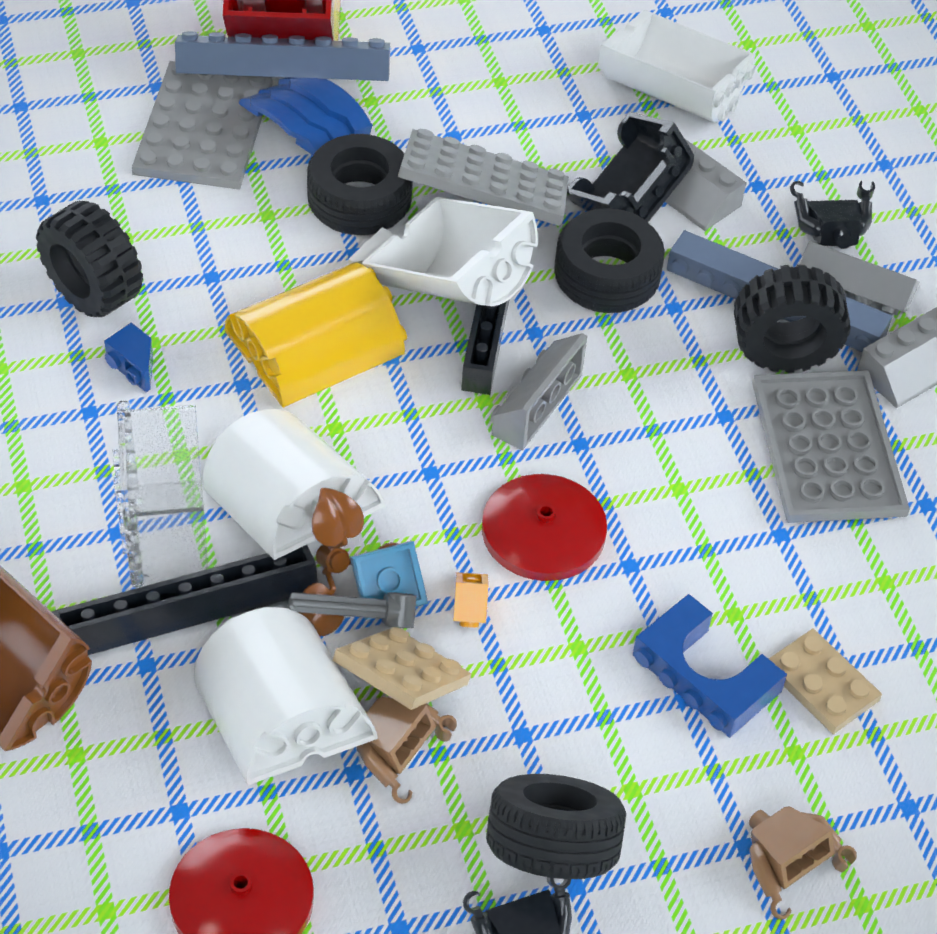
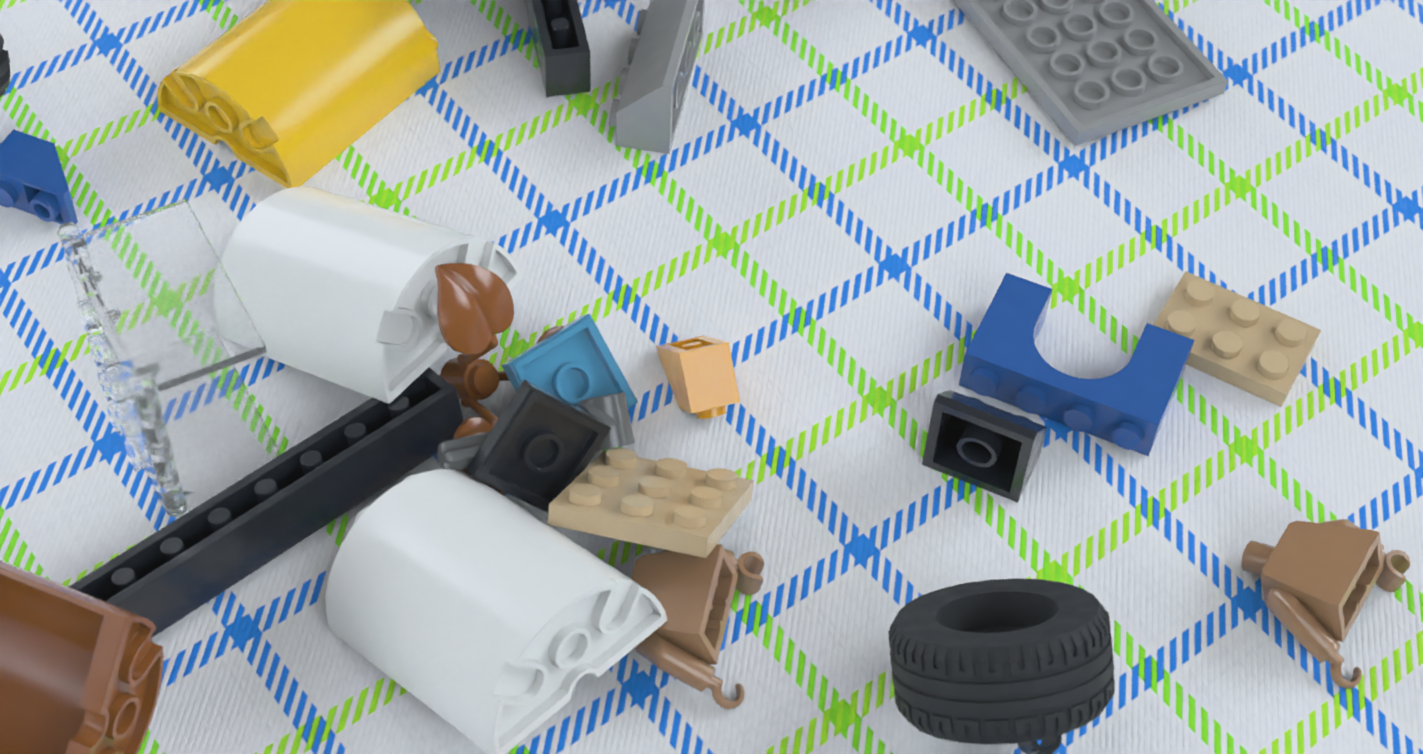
camera: 20 degrees left, 0 degrees up
red dish [482,474,607,581] -> none
none -> black tile [466,379,612,513]
none -> black slope [922,390,1047,502]

